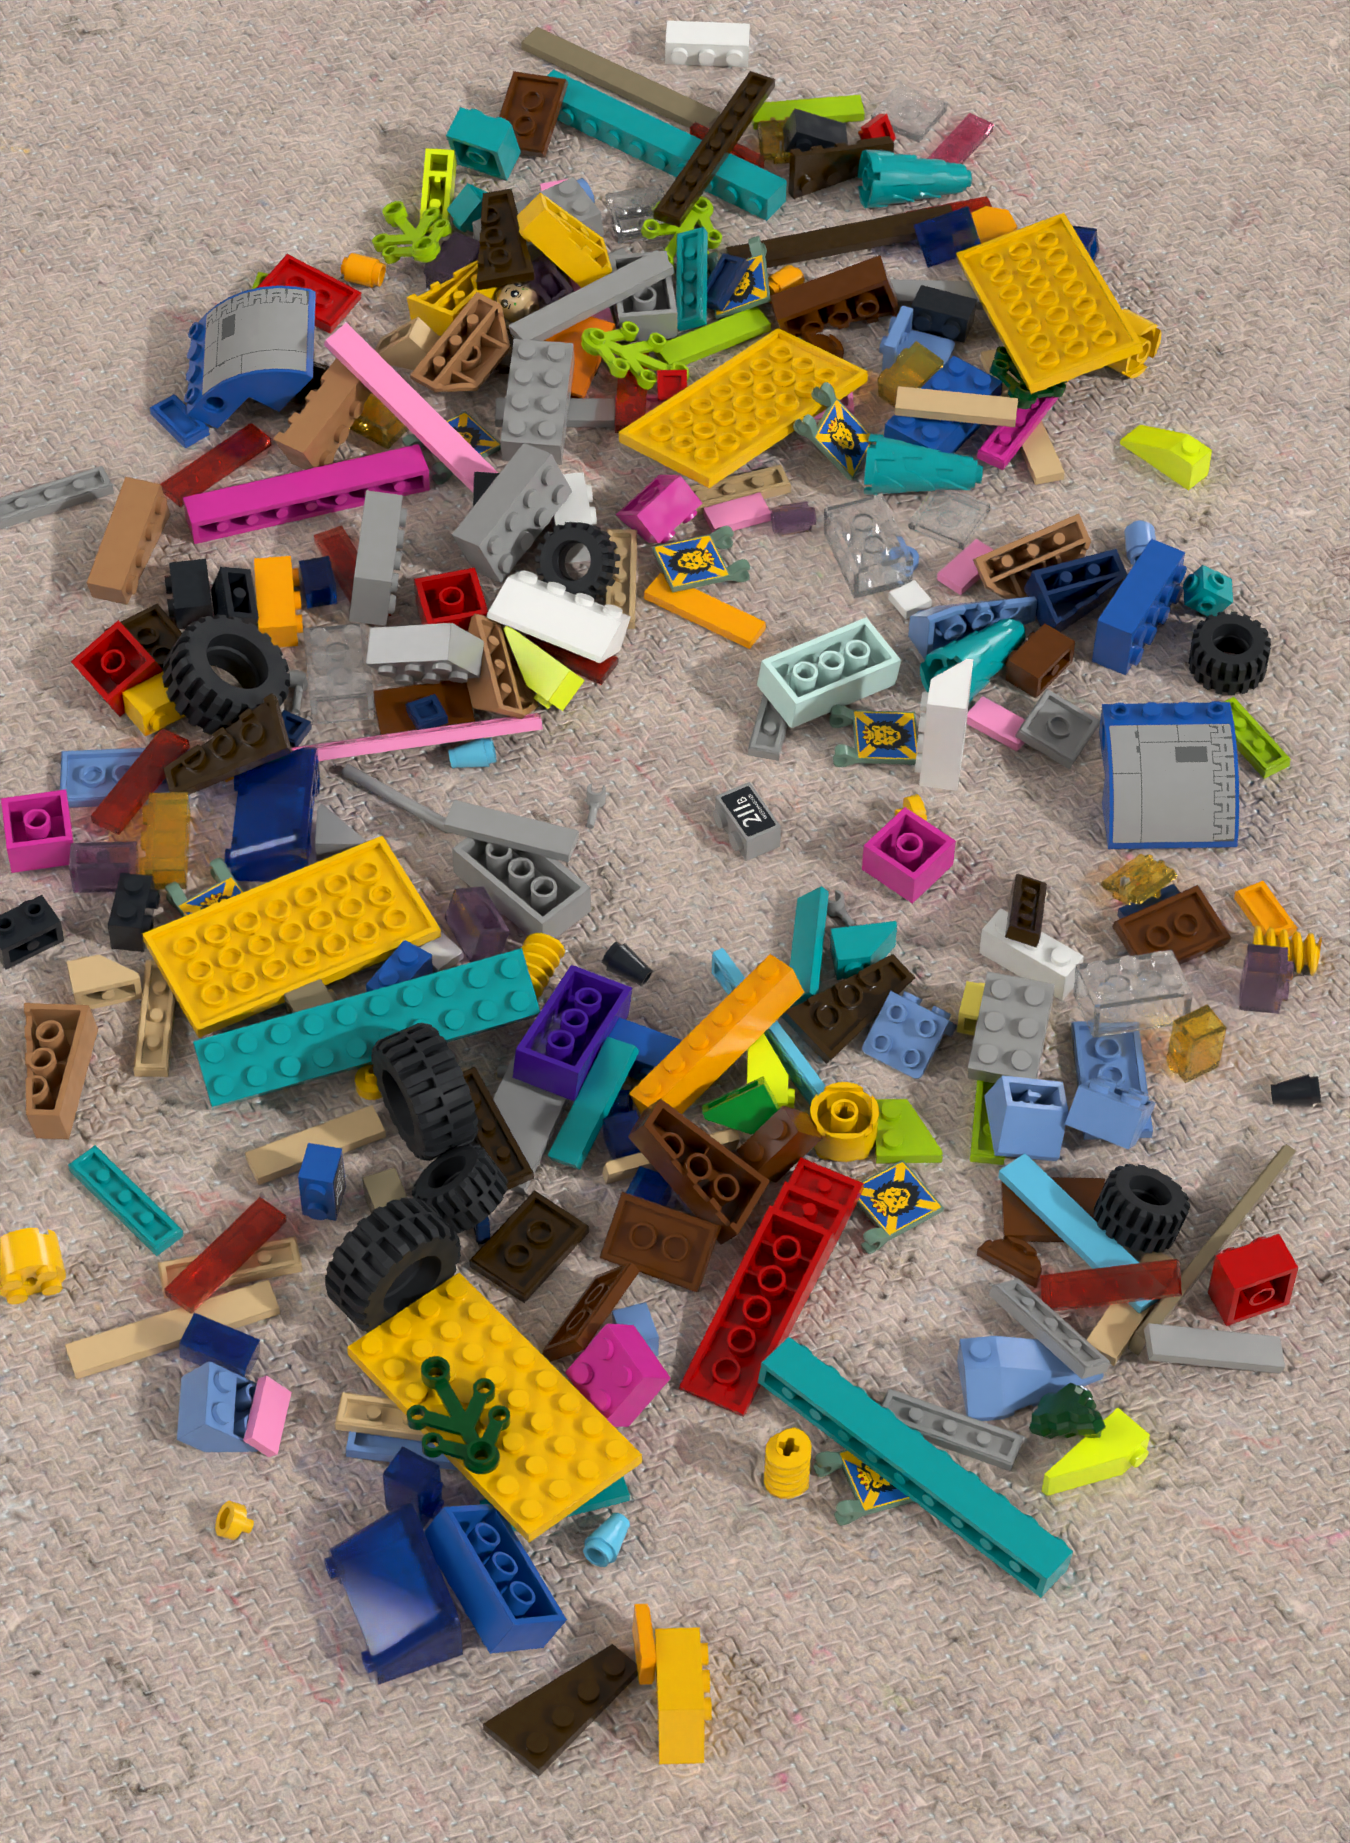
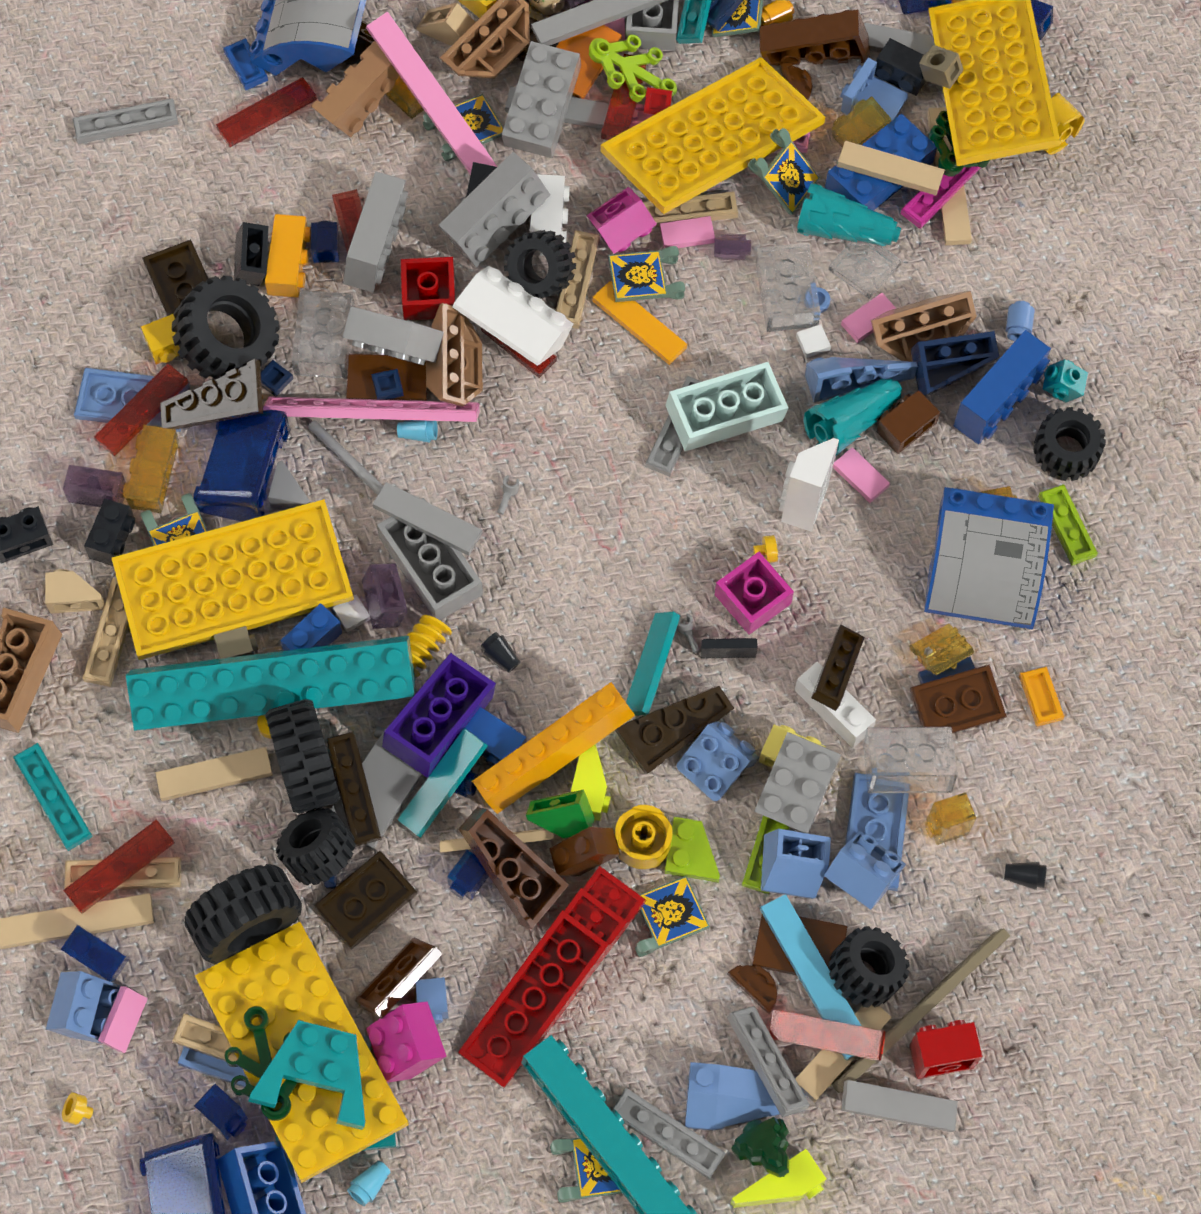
camera: 10 degrees right, 15 degrees up
dark pink brick [1,789,77,873] -> none
red brick [70,620,163,717] -> none
medium nougat wedge [86,477,171,605] -> none
black brick [164,559,213,629] -> none
dark pink brick [183,444,430,544] -> none
light grey hand [289,669,308,713] -> none
blue brick [298,1143,346,1221] -> none
dark tan brick [362,1167,407,1214] -> none
neon yellow slope [503,626,585,711] -> none
reddish brown tile [599,1192,721,1292] -> none
clear blue brick [603,1110,641,1160] -> none
lime tile [655,306,771,365] -> none
medium azure tile [712,948,826,1106] -> none
brick [713,782,781,861] -> none
yellow piece [764,1427,812,1499] -> none
flag [829,705,919,767] -> none
teal slope [830,921,897,980] -> none
light grey tile [1015,689,1100,769] -> none
neon yellow slope [1120,424,1212,491] -> none
brick [1239,944,1294,1014] -> none
yellow piece [1250,925,1322,976] -> none
none -> teal wing [248,1020,365,1130]
none -> black tile [700,638,758,659]
none -> dark tan brick [919,45,963,89]

